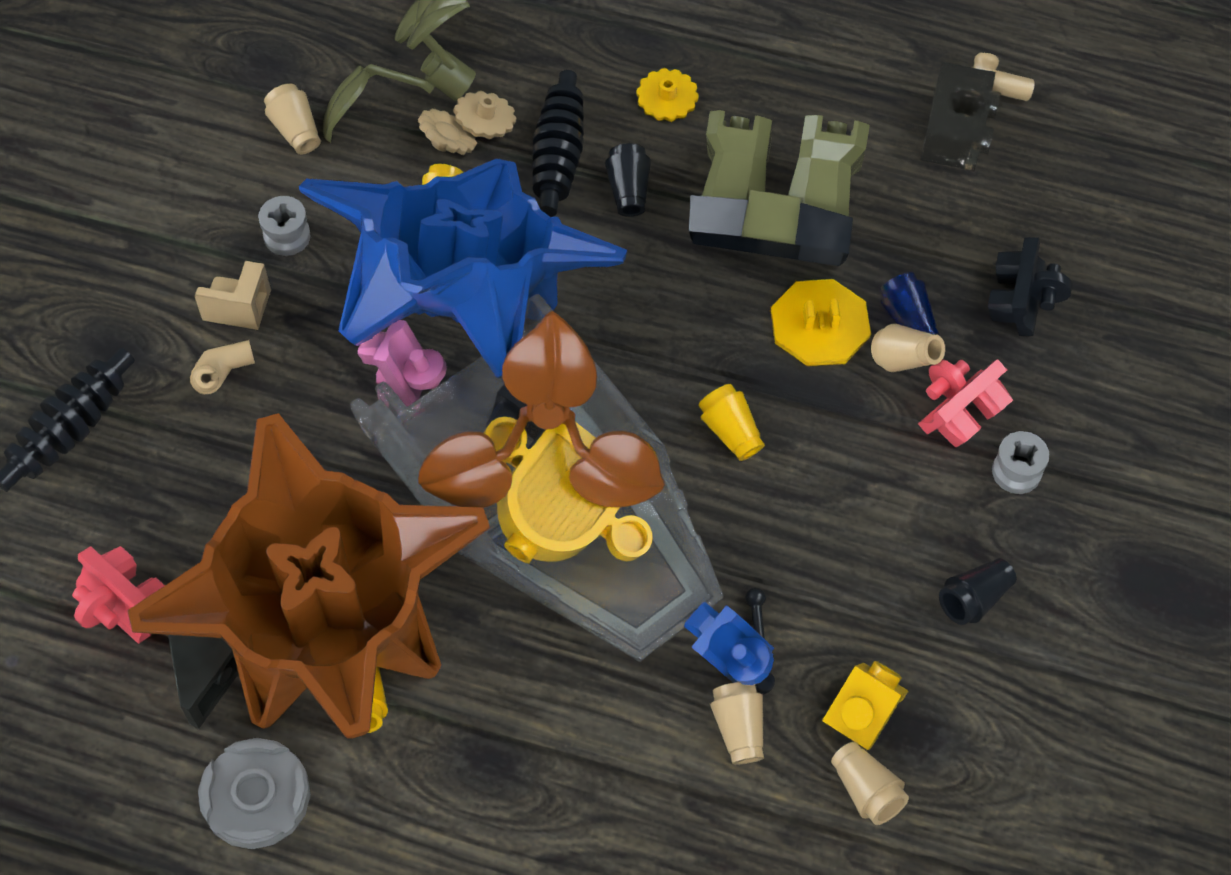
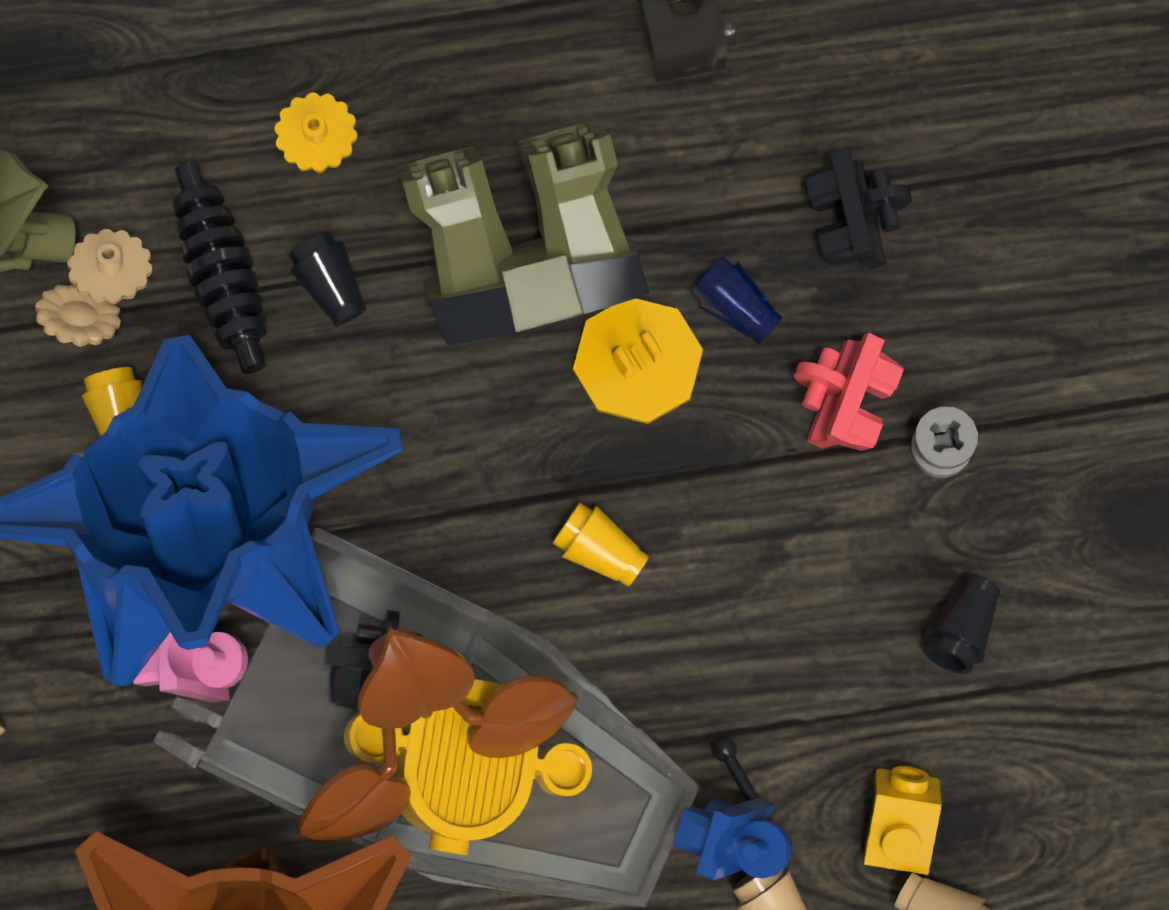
camera: 20 degrees left, 15 degrees up
tan cone [871,324,945,372] -> none

